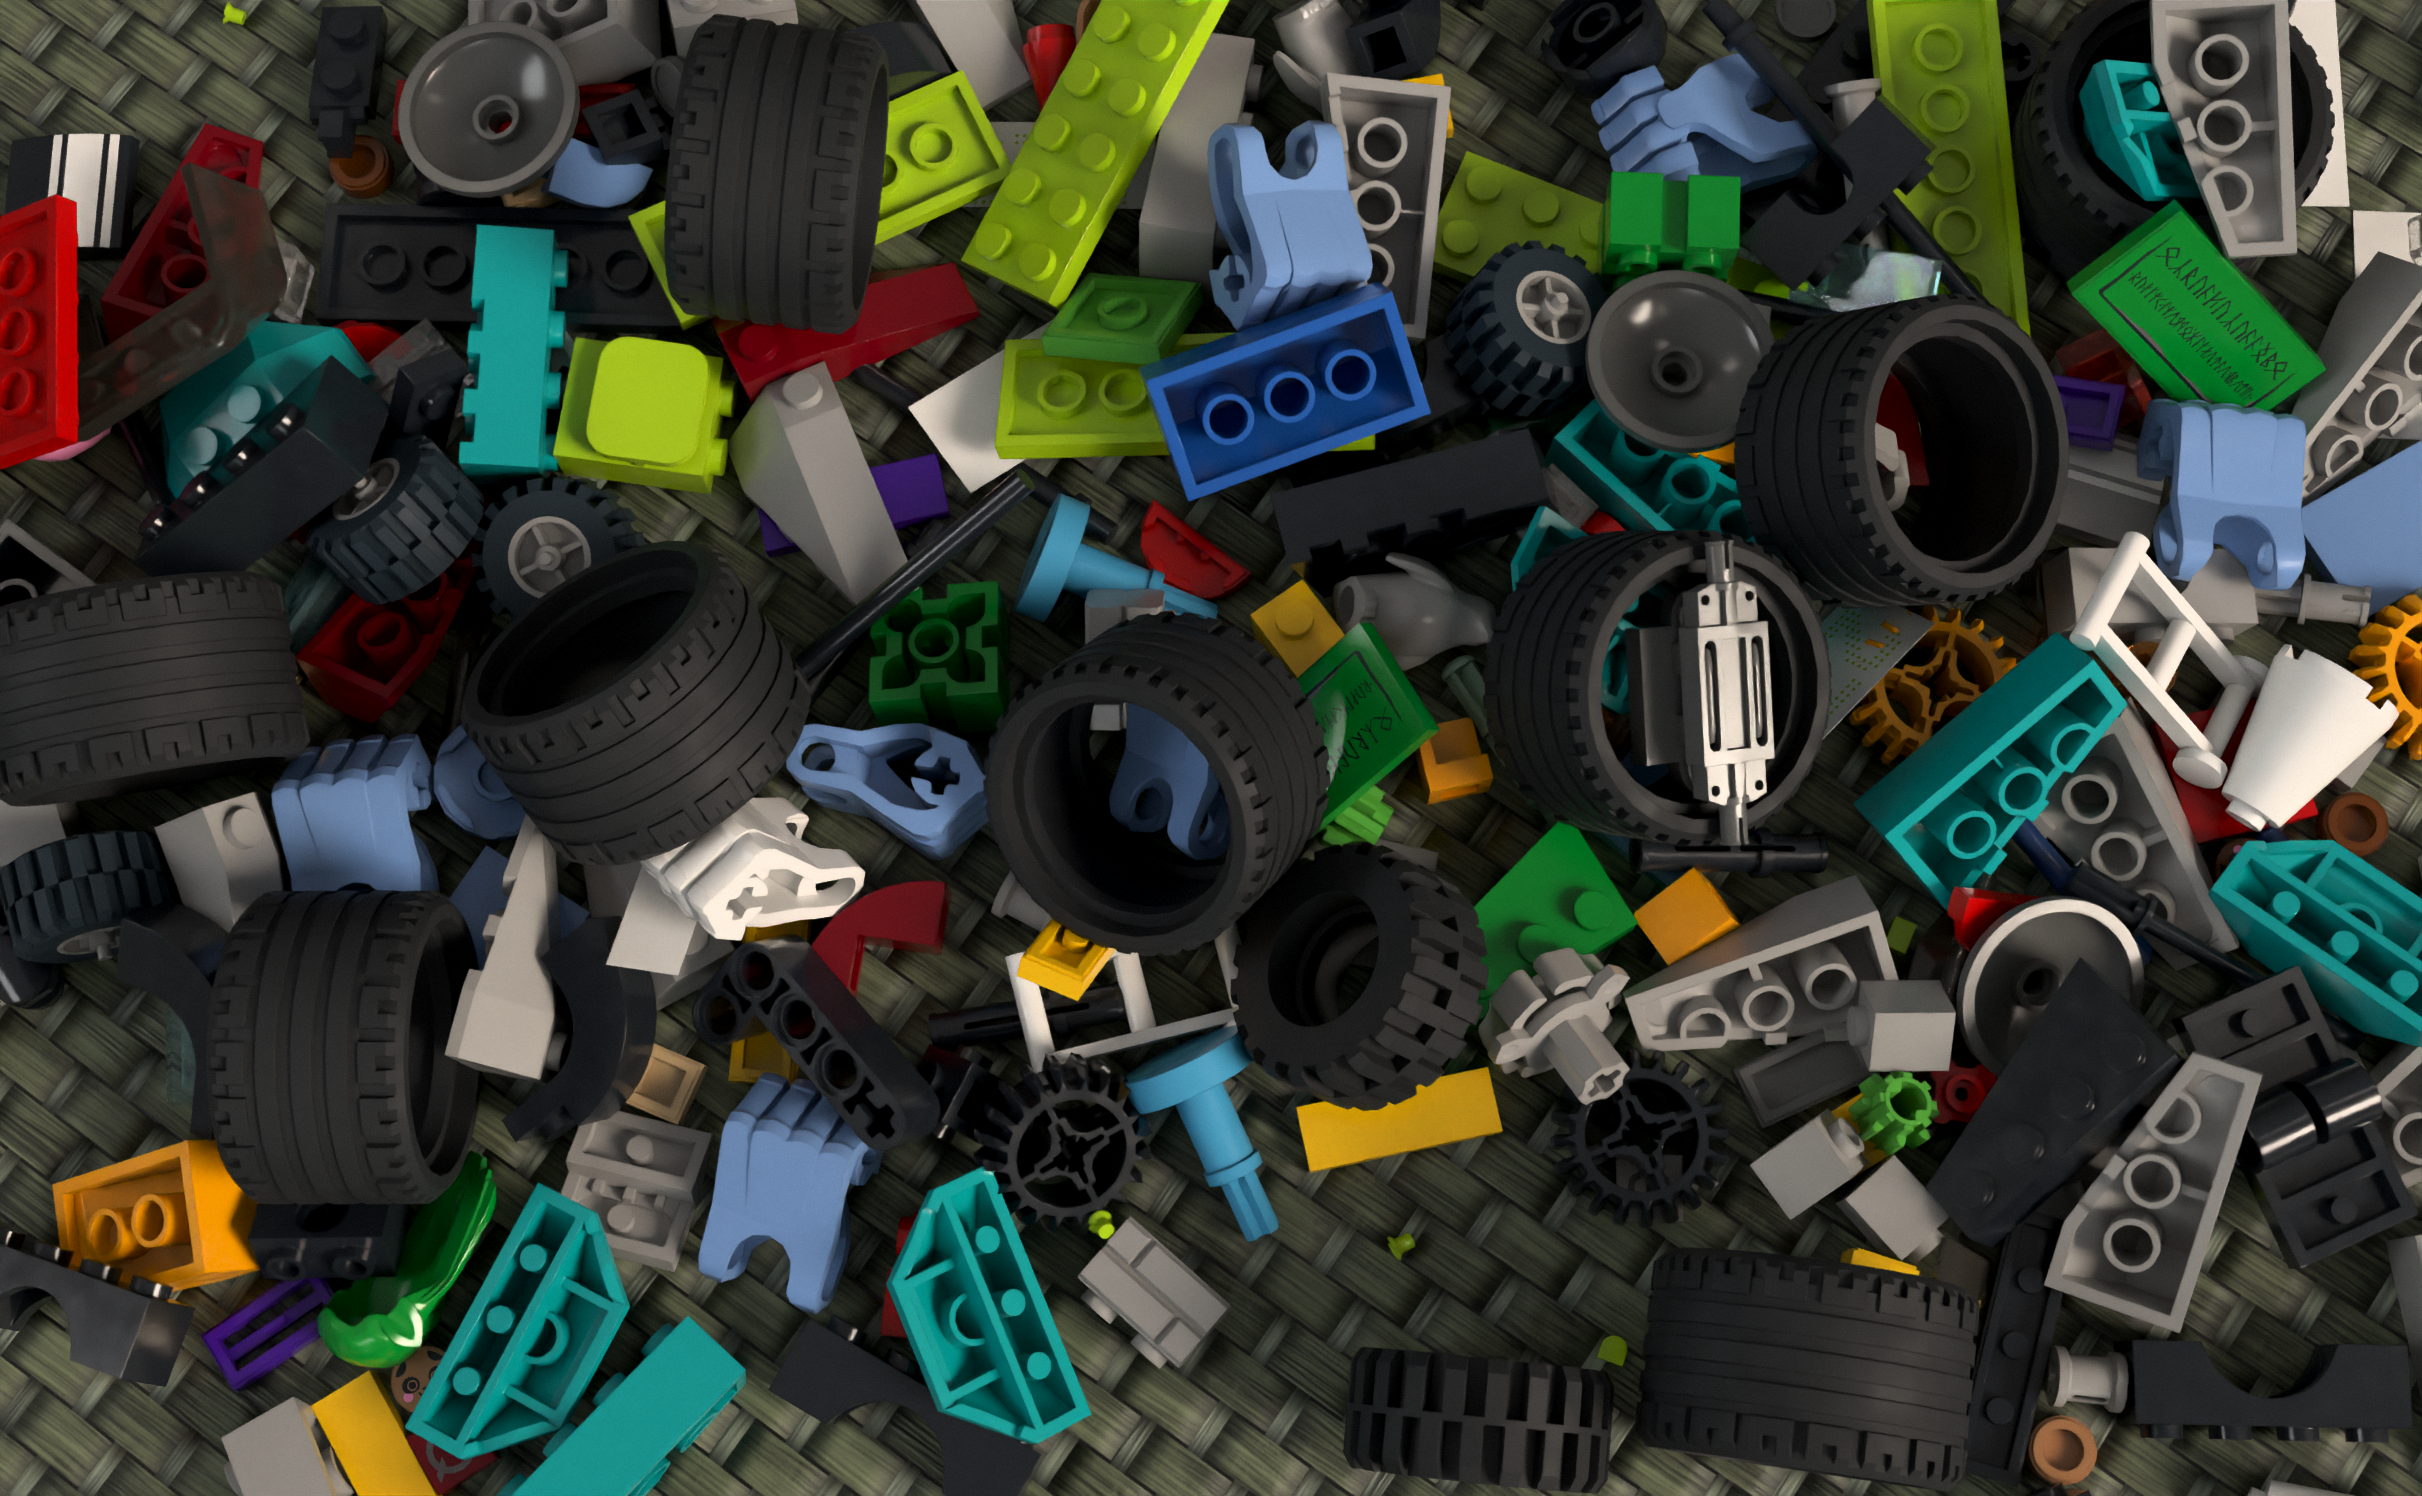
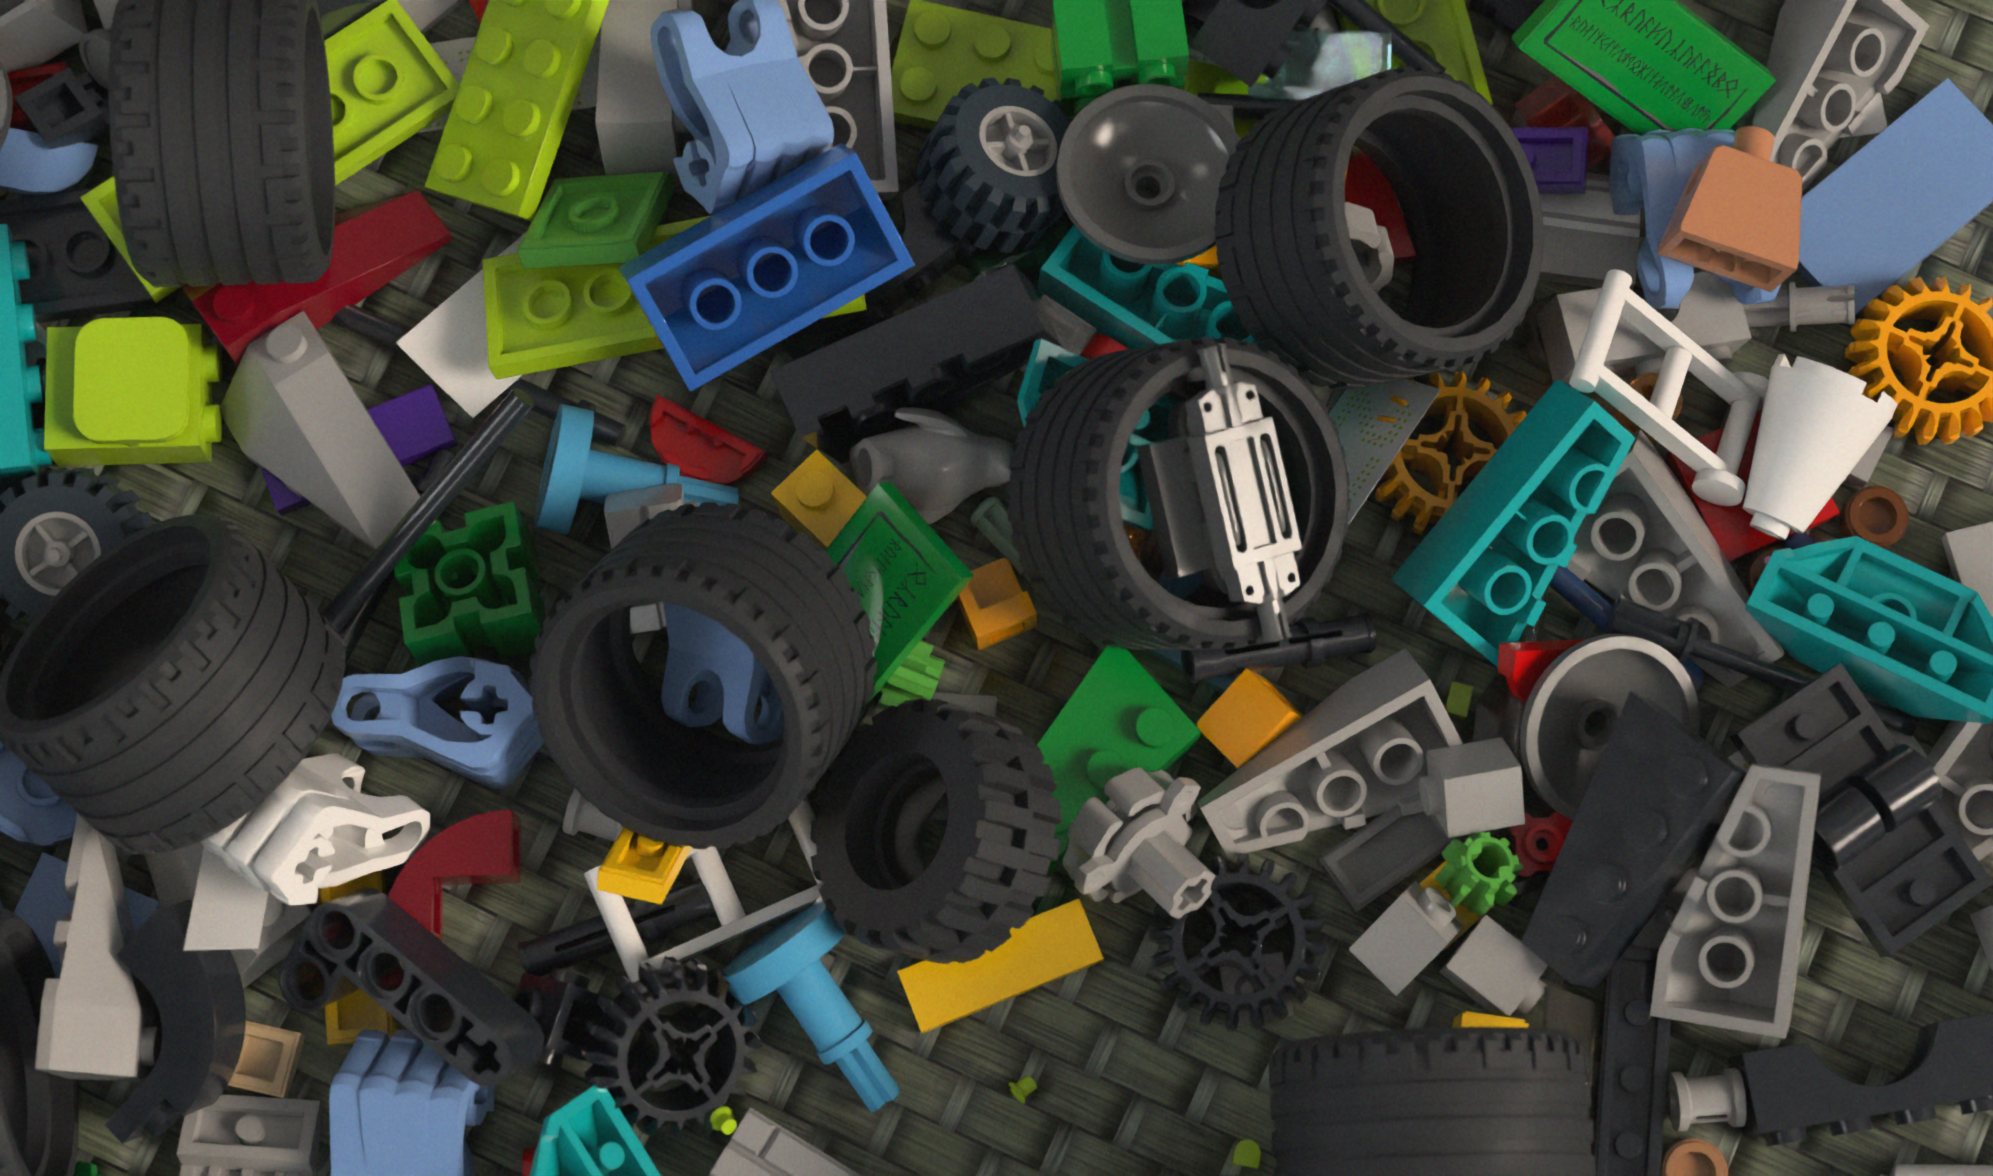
camera: 15 degrees left, 0 degrees up
none -> nougat torso [1657,126,1802,292]

